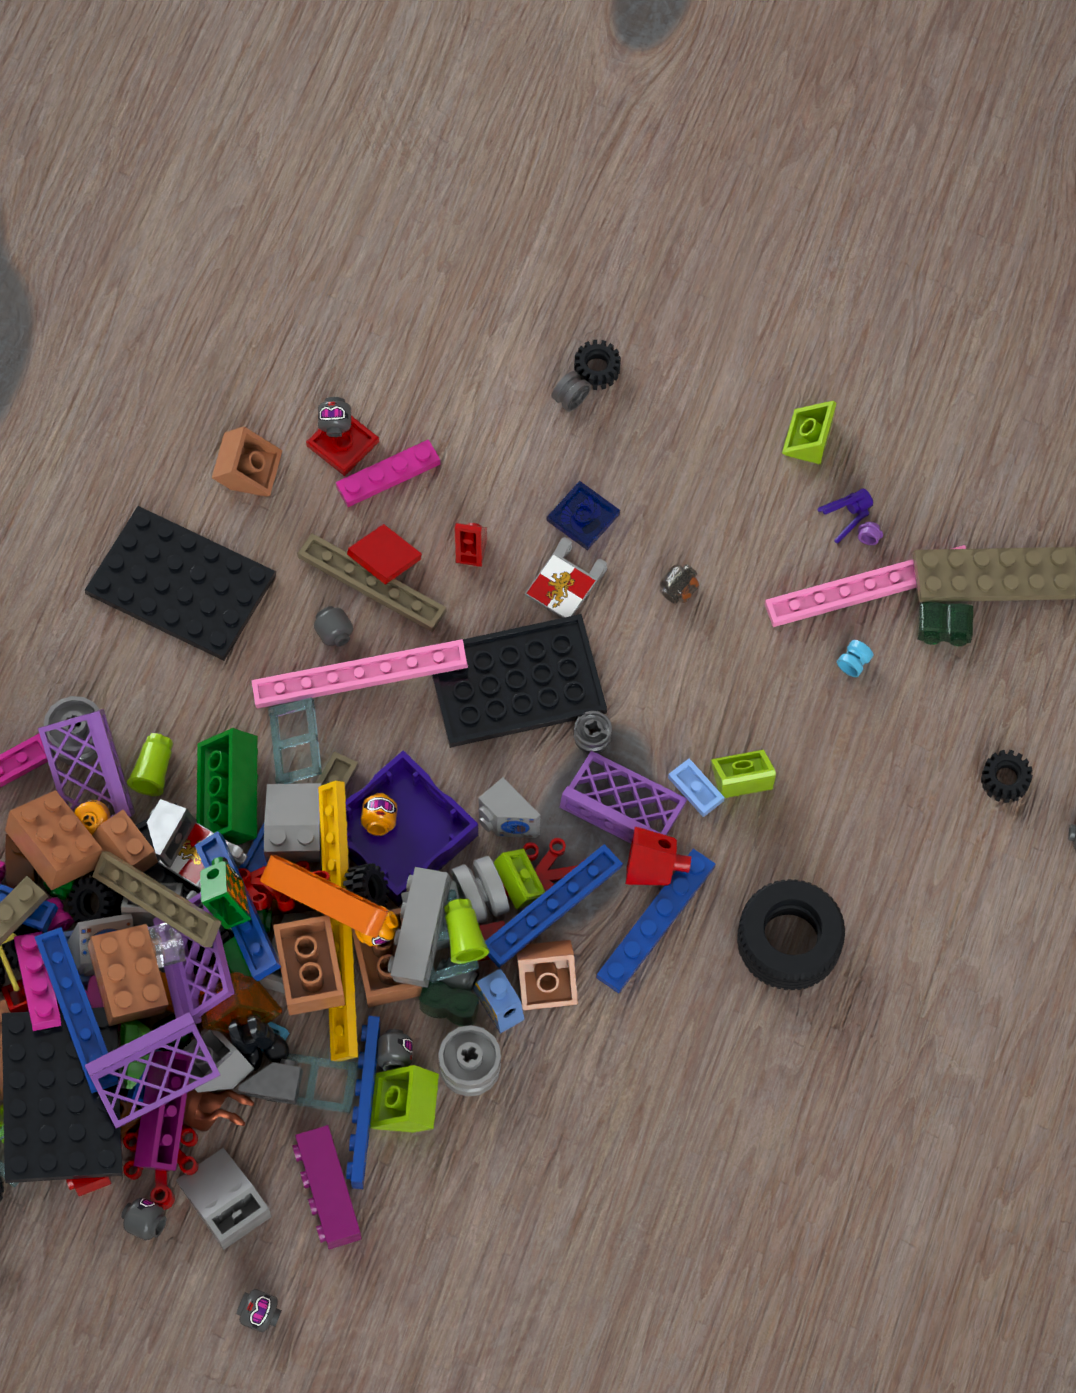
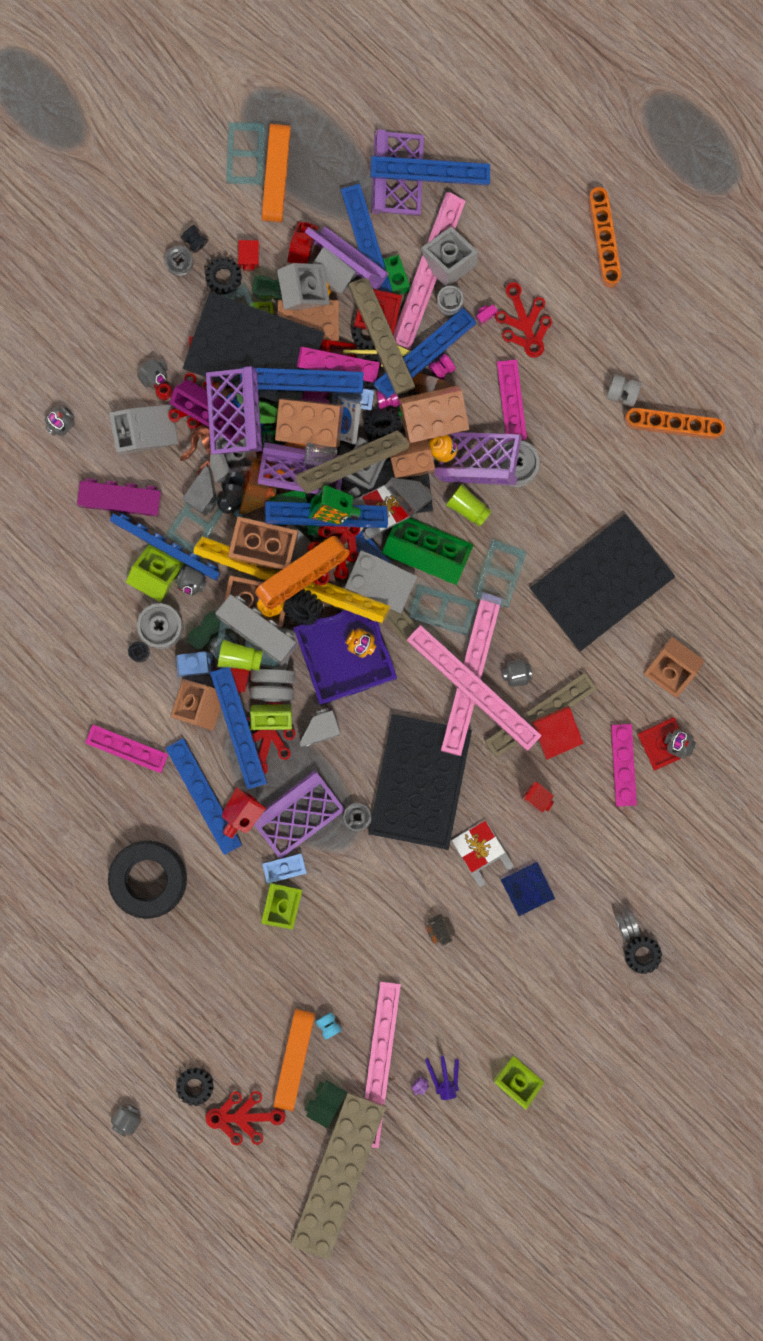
camera: 115 degrees right, 20 degrees up
none -> dark pink plate [85,725,169,773]
none -> black wheel [128,641,150,663]
none -> red plant [205,1090,286,1146]
none -> orange beam [273,1009,315,1112]
none -> bright pink plate [407,625,542,751]
none -> clear light blue window [474,540,526,608]

